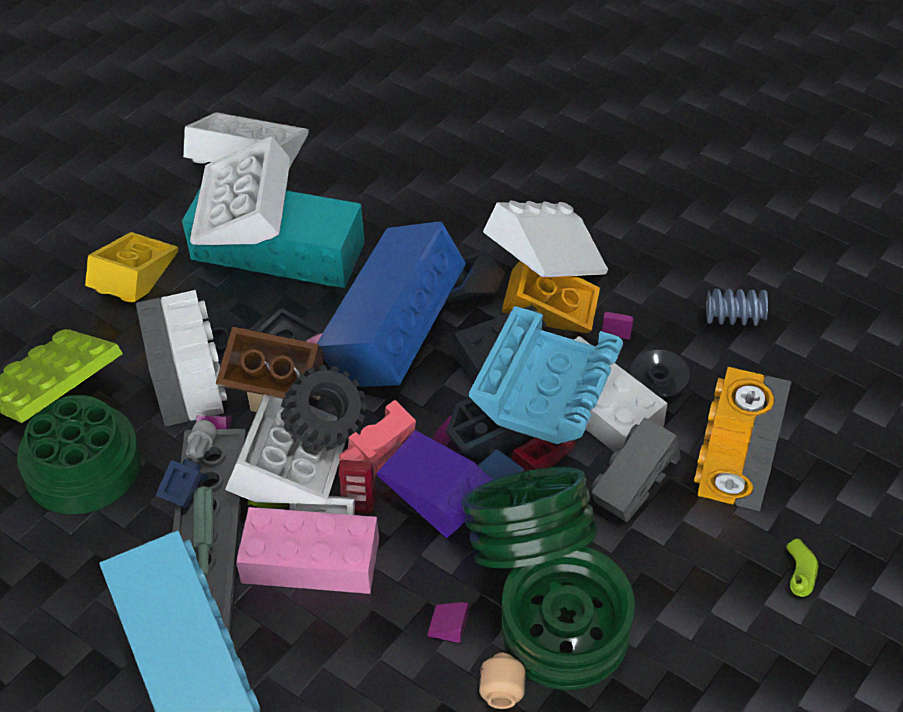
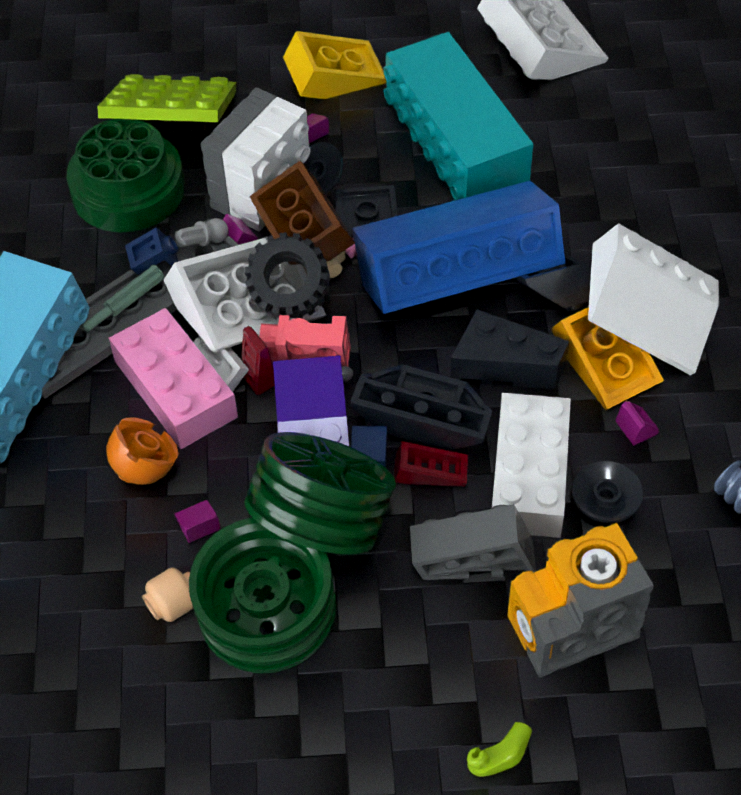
camera: 50 degrees right, 5 degrees up
white slope [190,136,290,245] -> none
medium azure slope [469,306,623,444] -> none
none -> orange cylinder [106,418,179,485]

